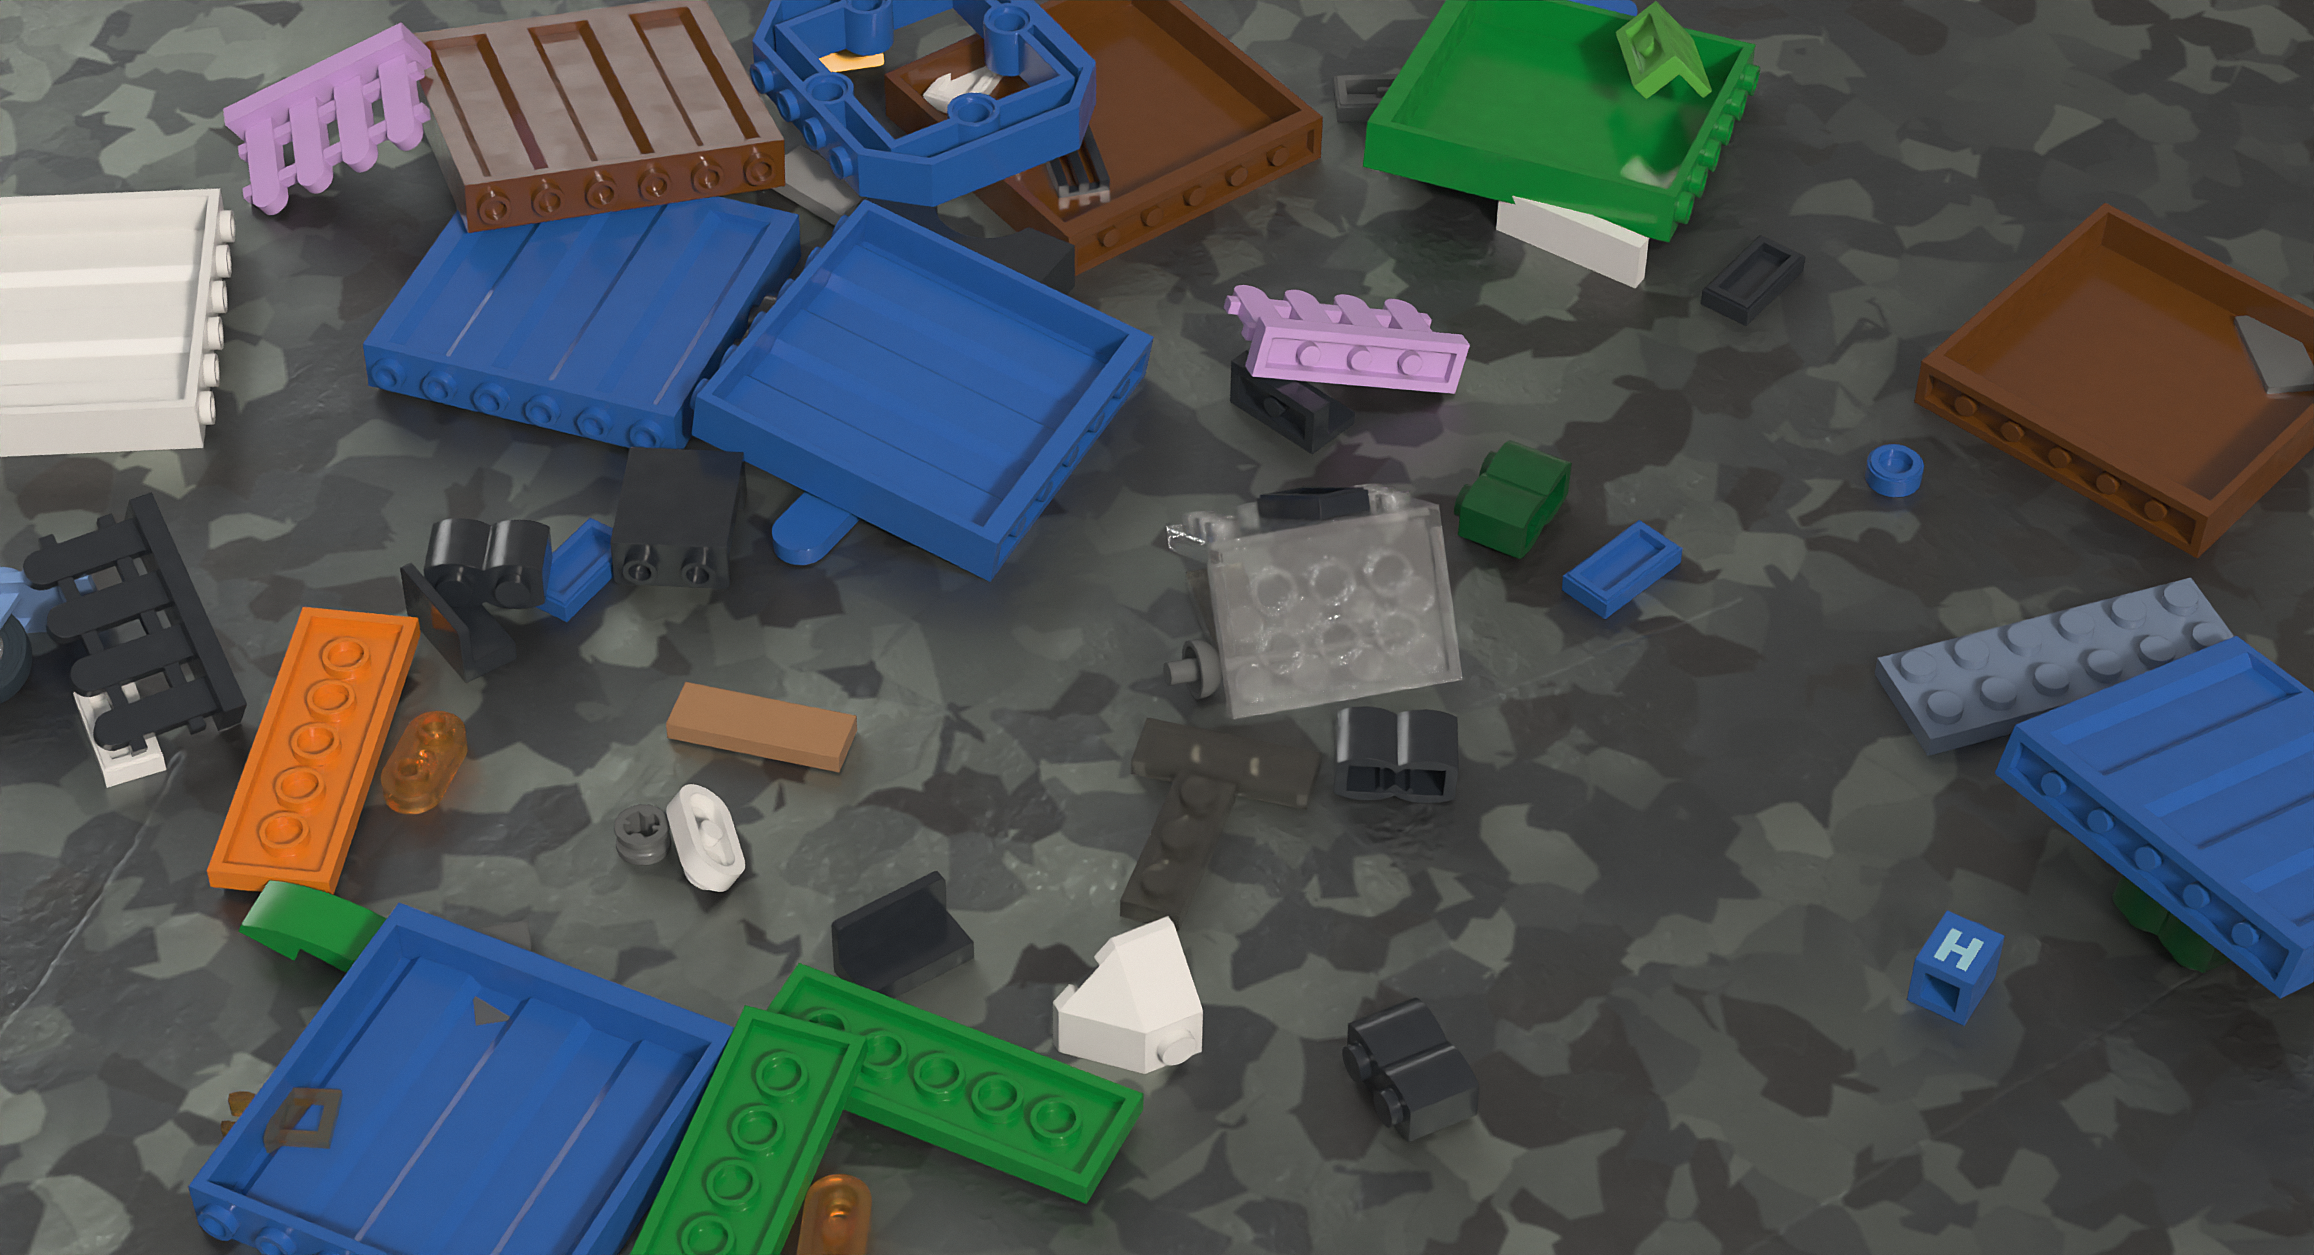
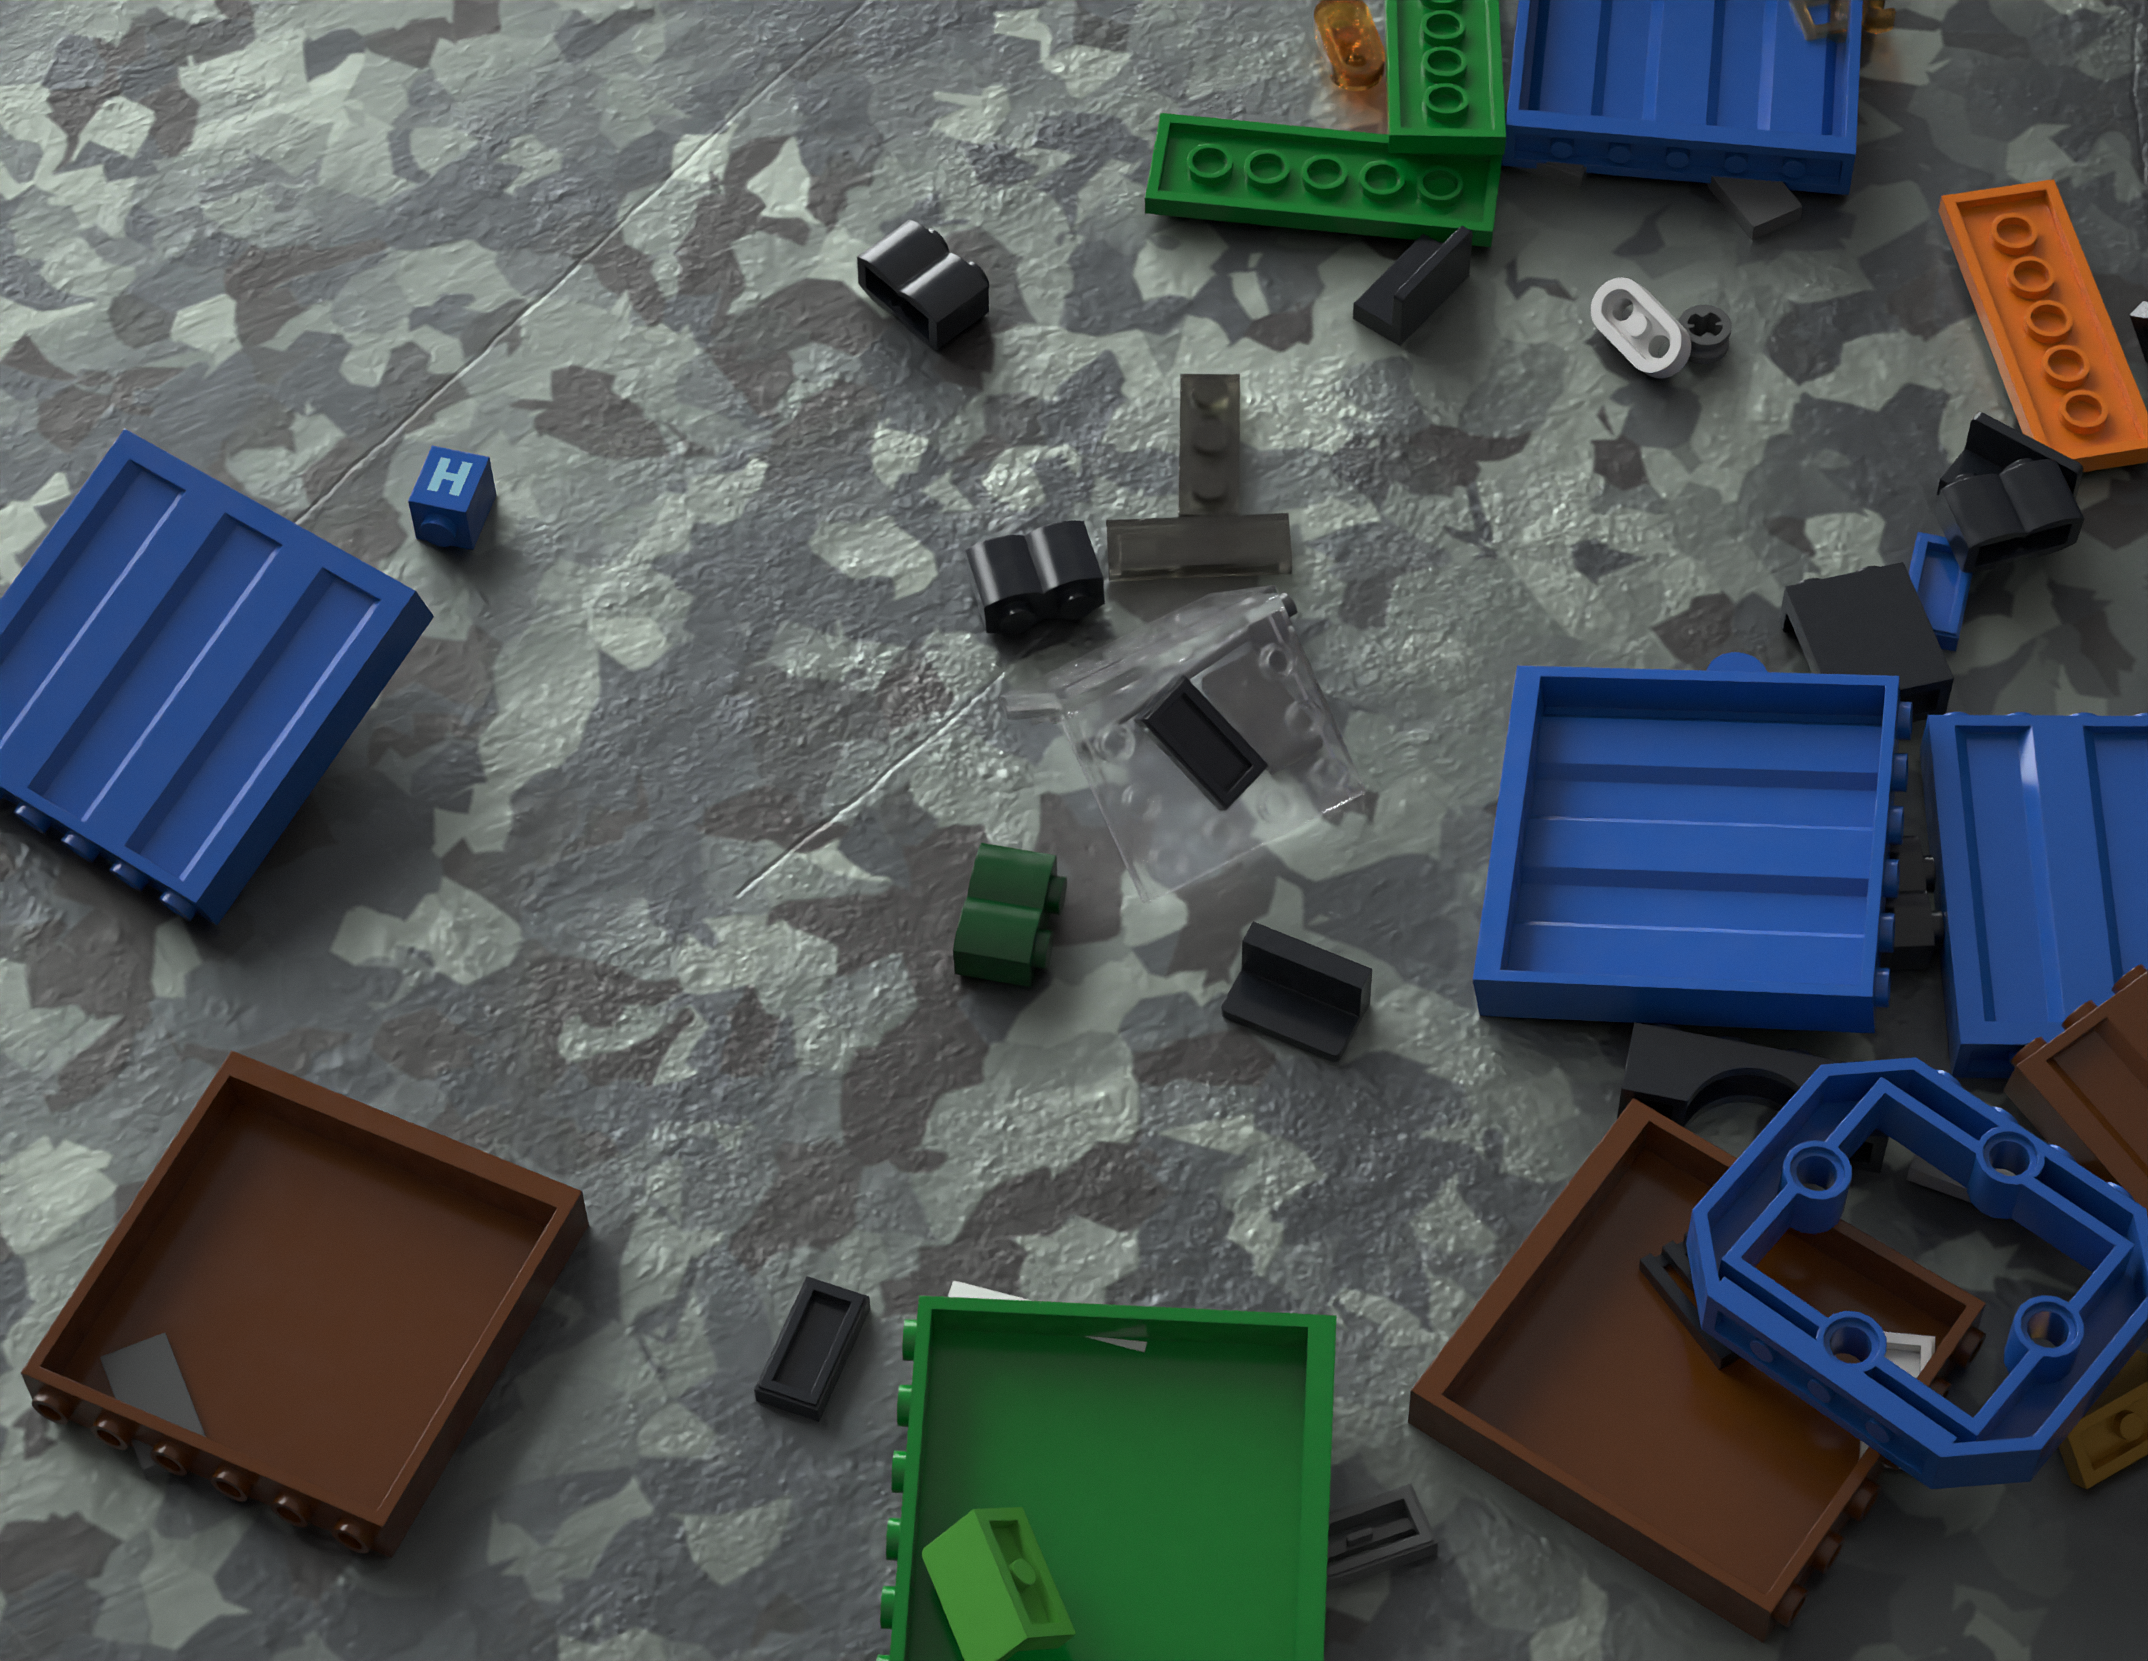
camera: 165 degrees right, 10 degrees up
green slope [238,880,387,973] -> none
clear orange plate [381,711,468,814] -> none
medium nougat tile [666,682,857,772] -> none
white slope [1053,916,1203,1074] -> none
lavender fence [1224,285,1470,394] -> none
blue tile [1562,520,1683,619] -> none
blue tile [1865,444,1924,497] -> none
sand blue plate [1875,578,2234,756] -> none

